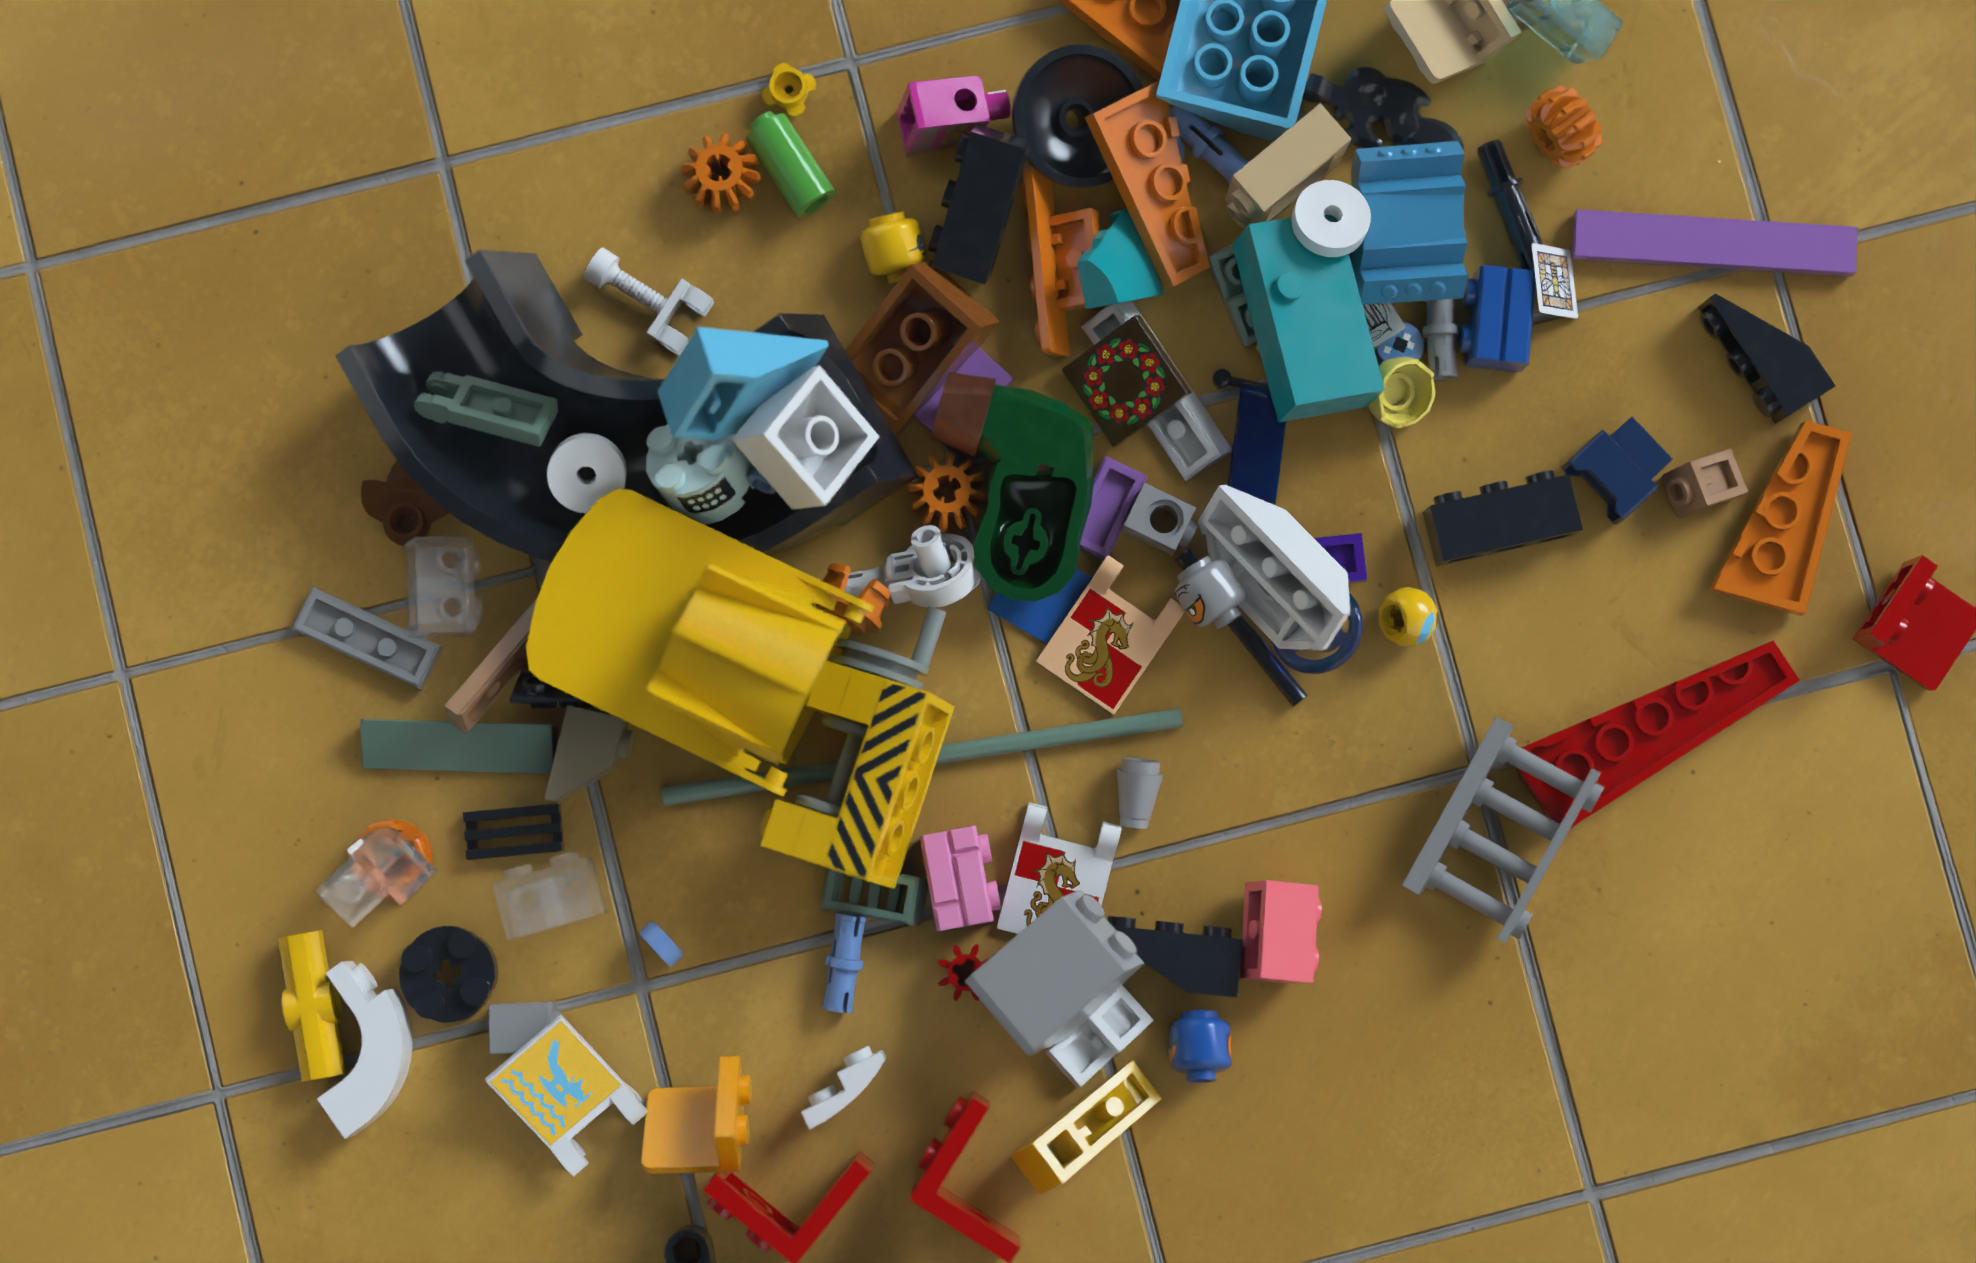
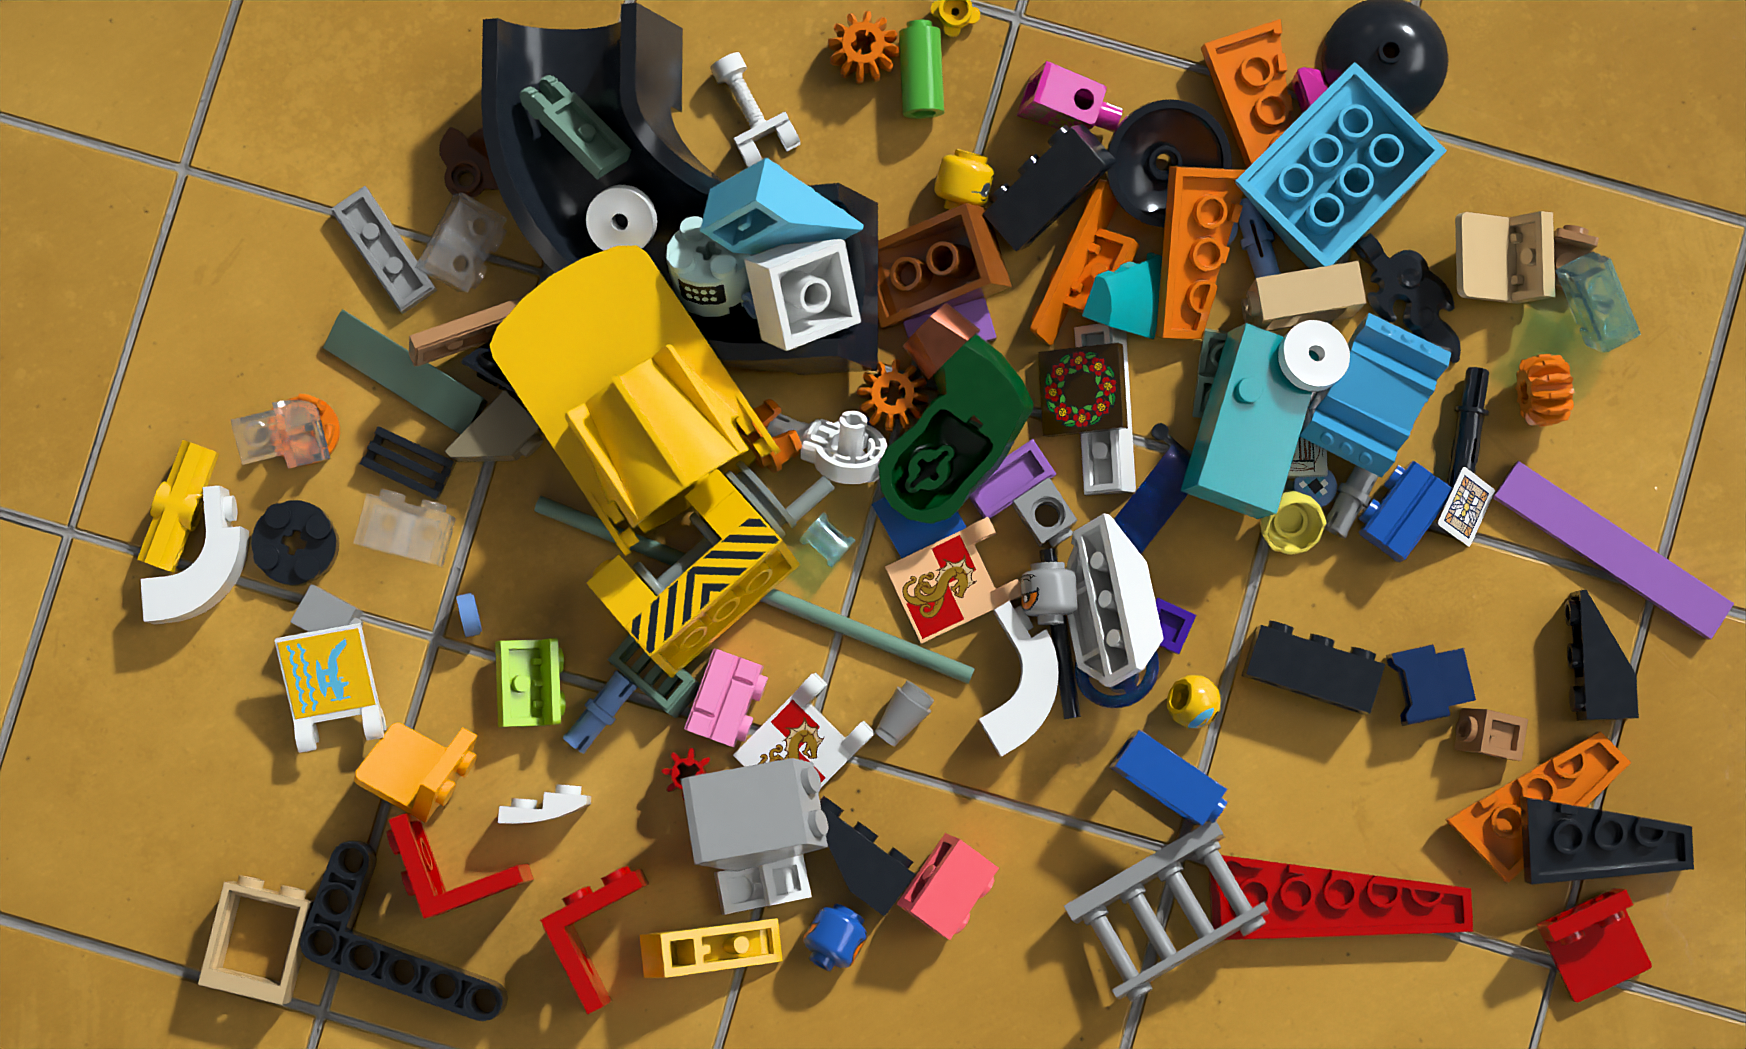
camera: 35 degrees right, 0 degrees up
none -> lime bracket [495,638,566,727]
none -> clear light blue bush [799,512,856,568]
none -> white arch [978,601,1059,757]
none -> blue window [1109,730,1227,826]
none -> black wing [1520,796,1694,885]

